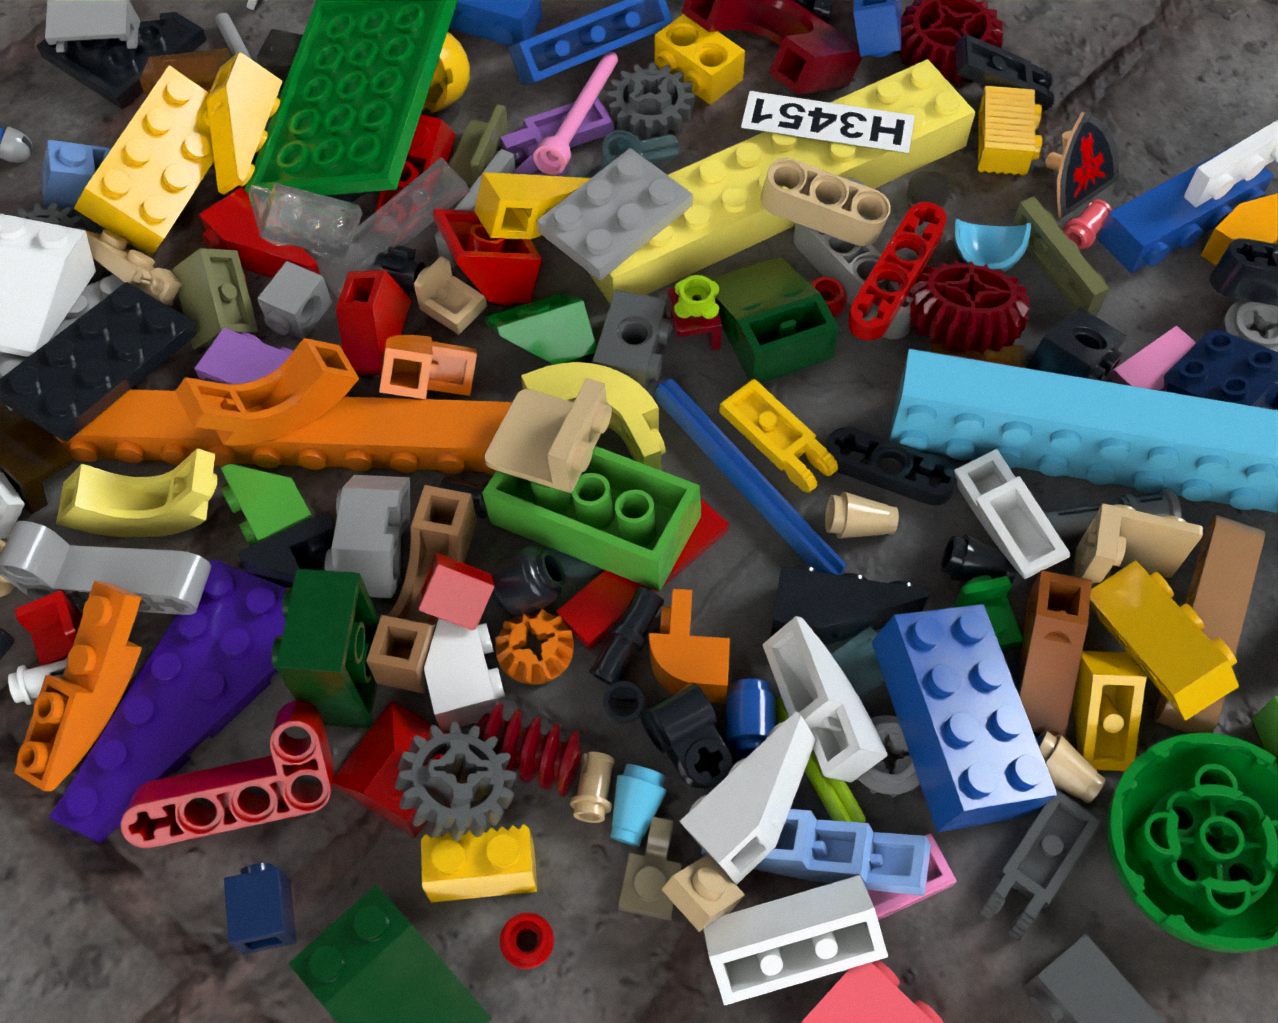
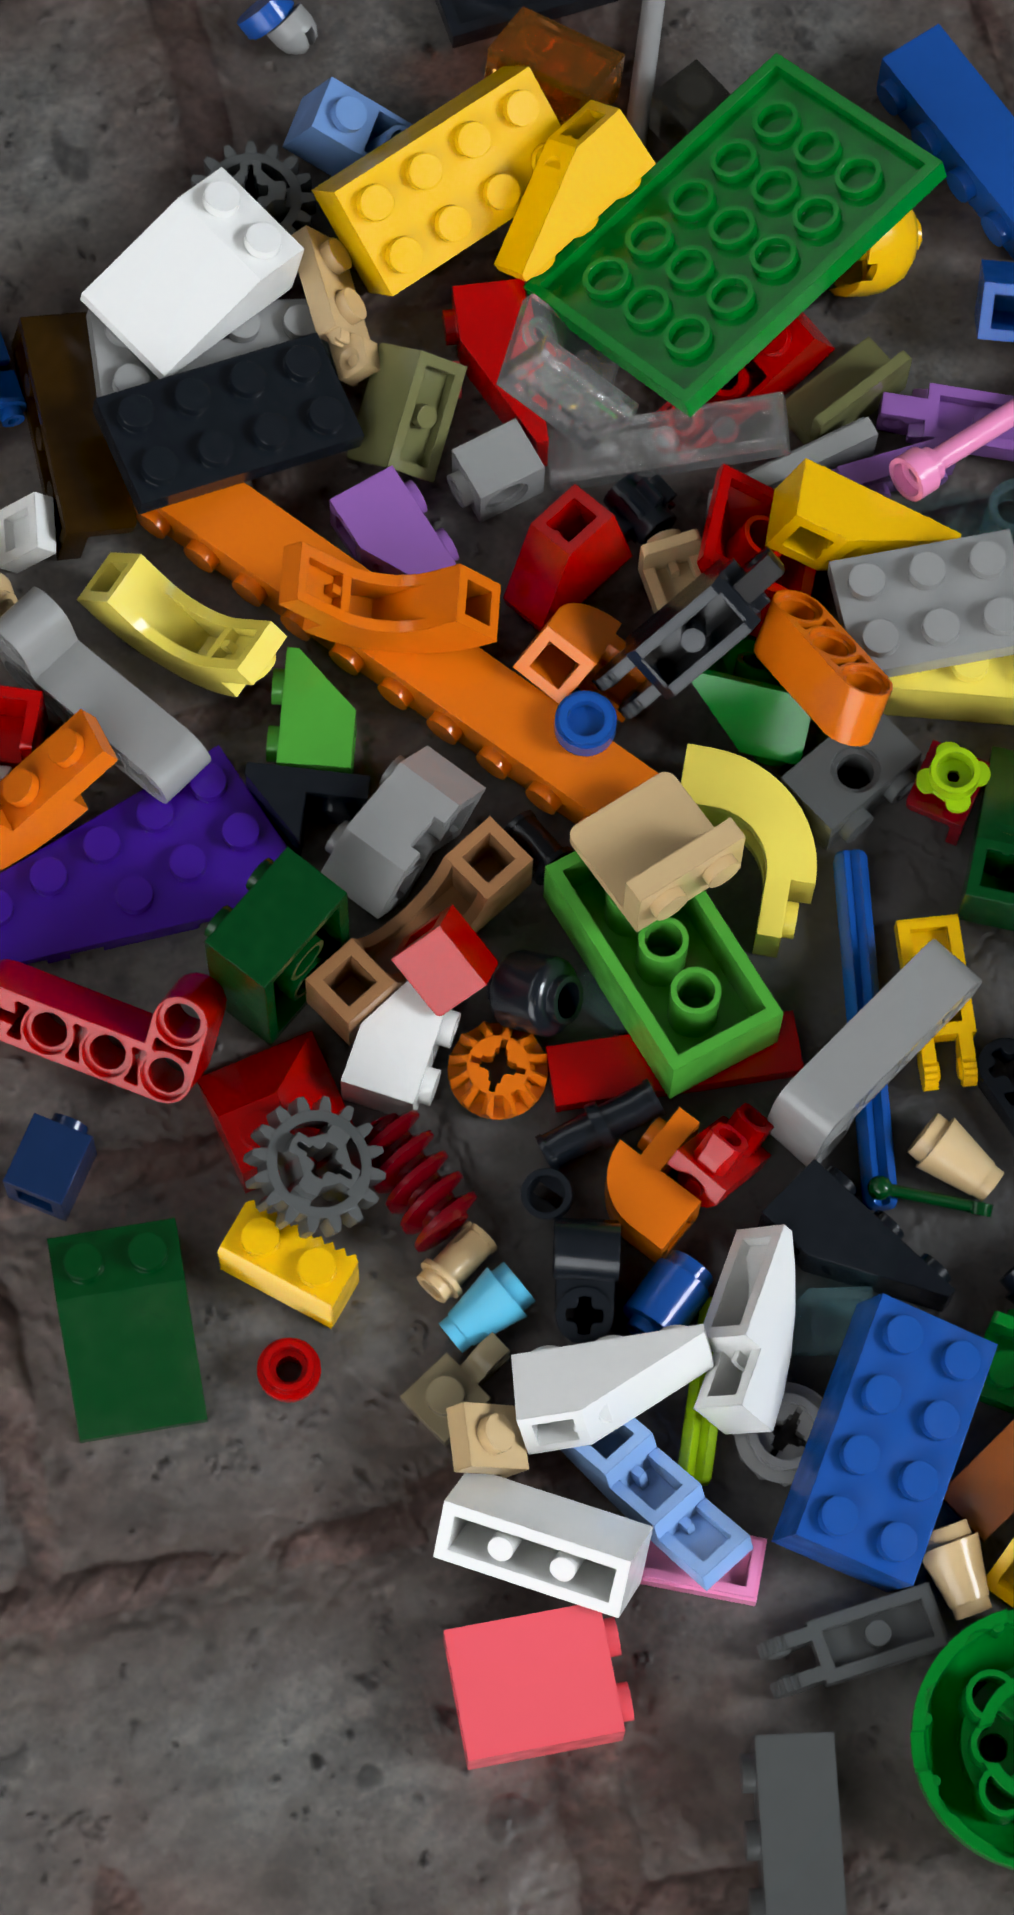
camera: 30 degrees right, 10 degrees up
none -> blue tile [554,691,617,756]
none -> black hinge [592,546,785,719]
none -> red hips [667,1103,774,1208]
none -> orange beam [754,590,893,747]
none -> light grey beam [767,939,983,1167]
none -> dark green hinge [867,1175,994,1217]

